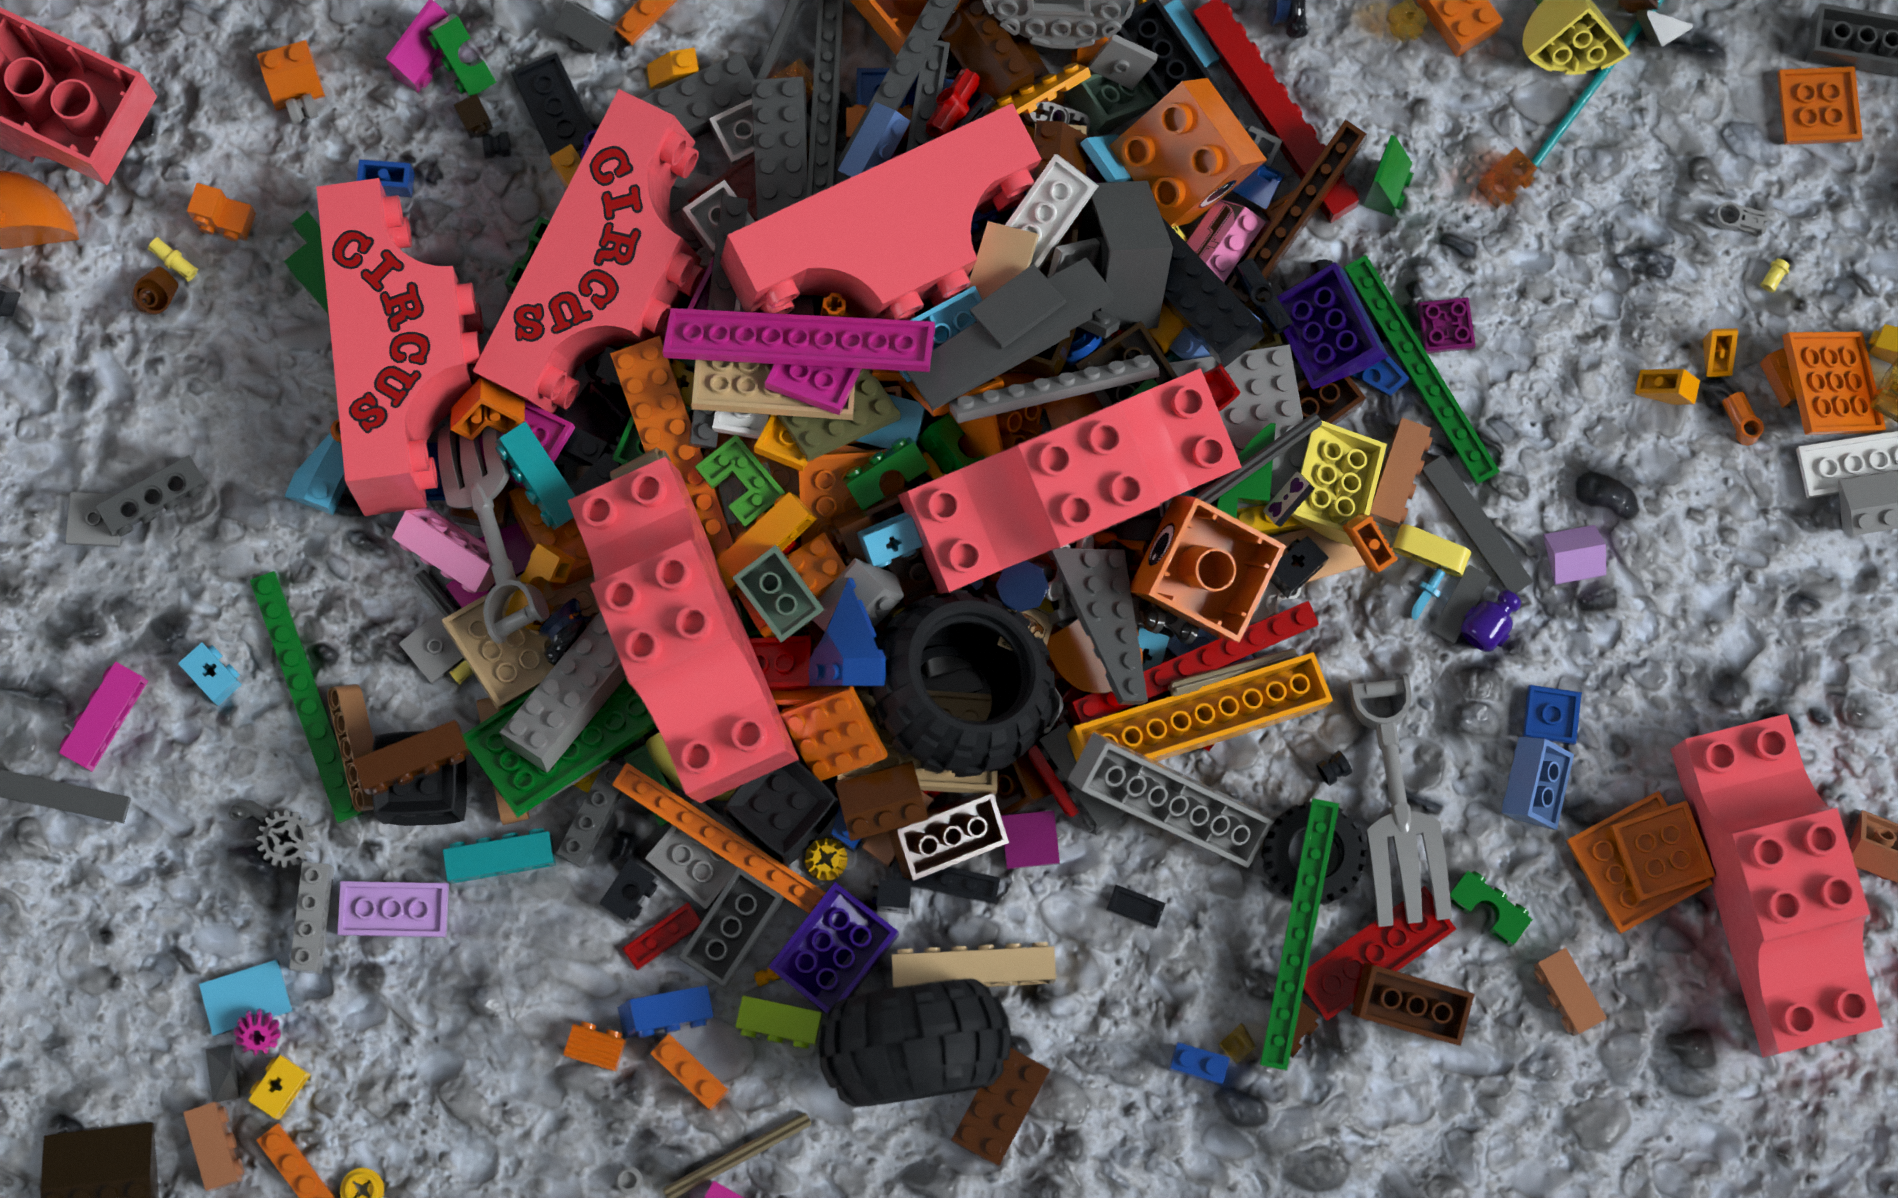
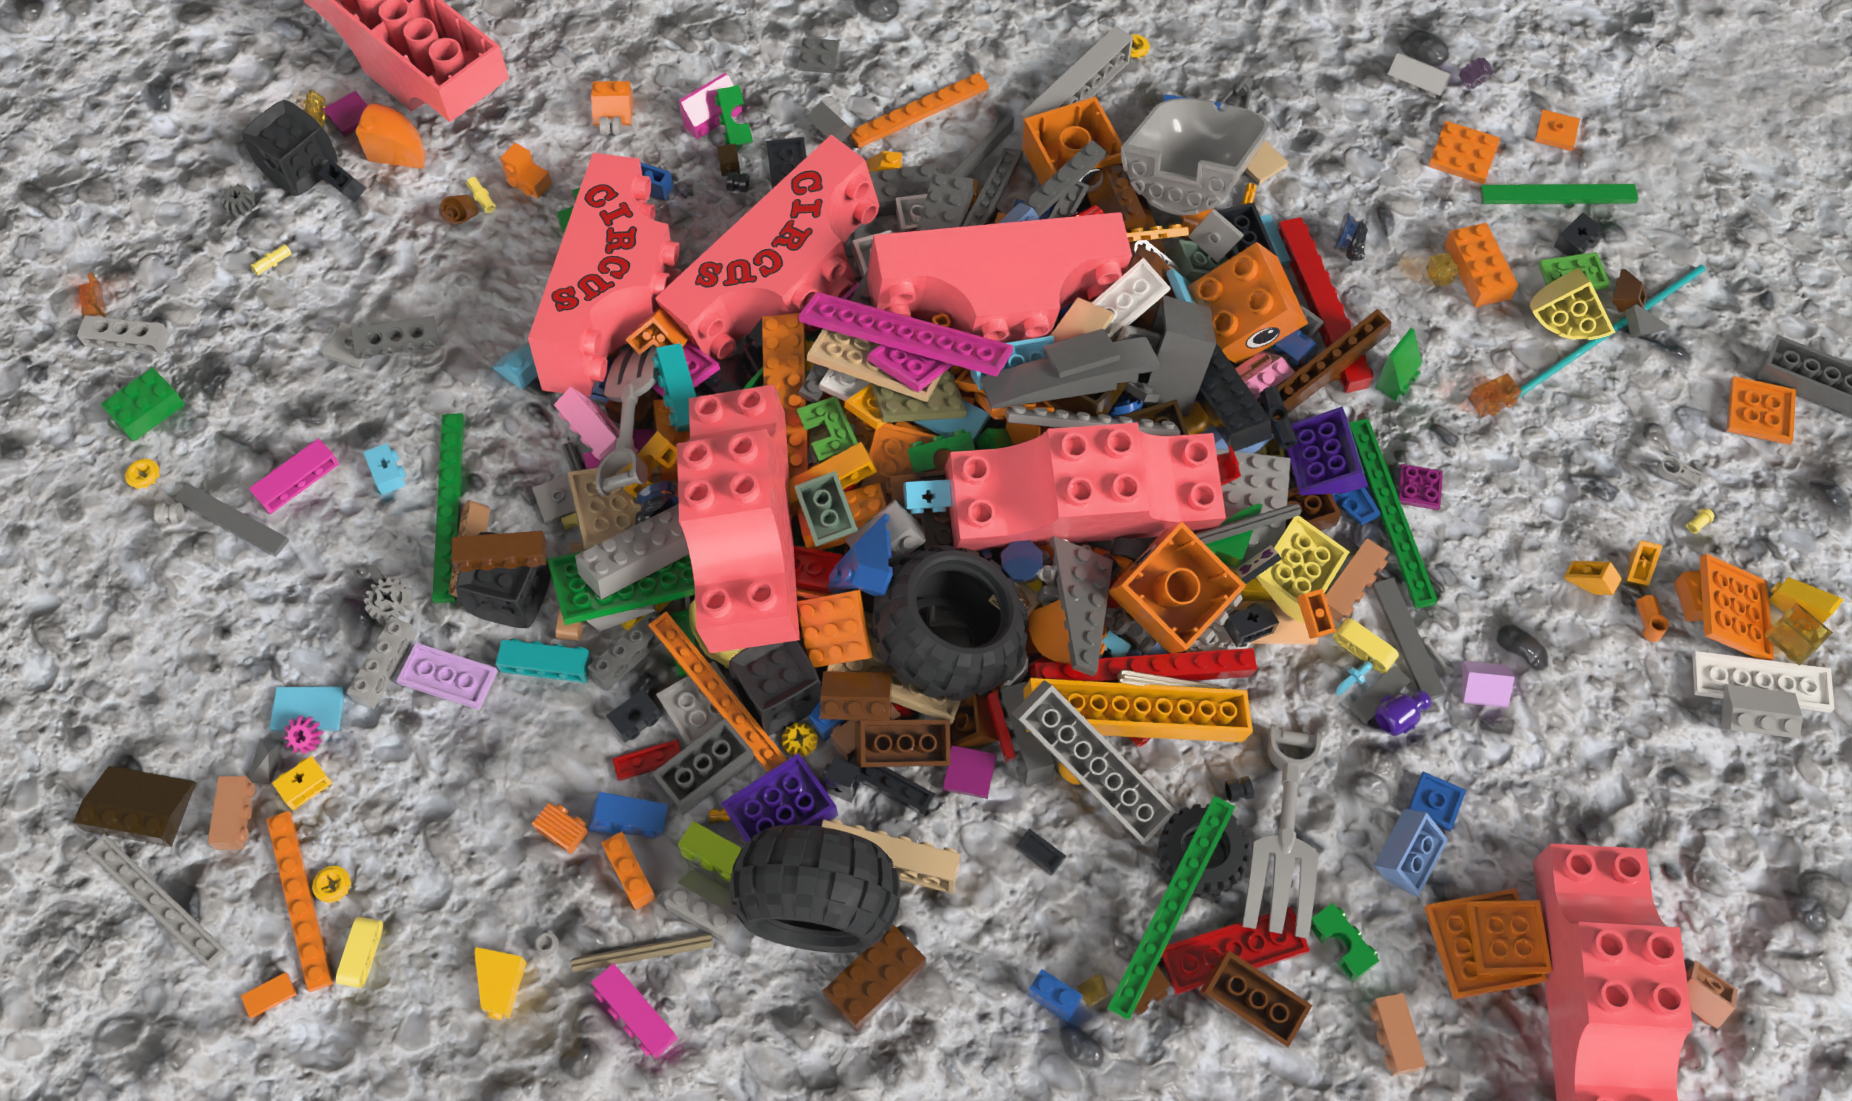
camera: 20 degrees right, 15 degrees down
none -> light grey slope [664,870,741,944]

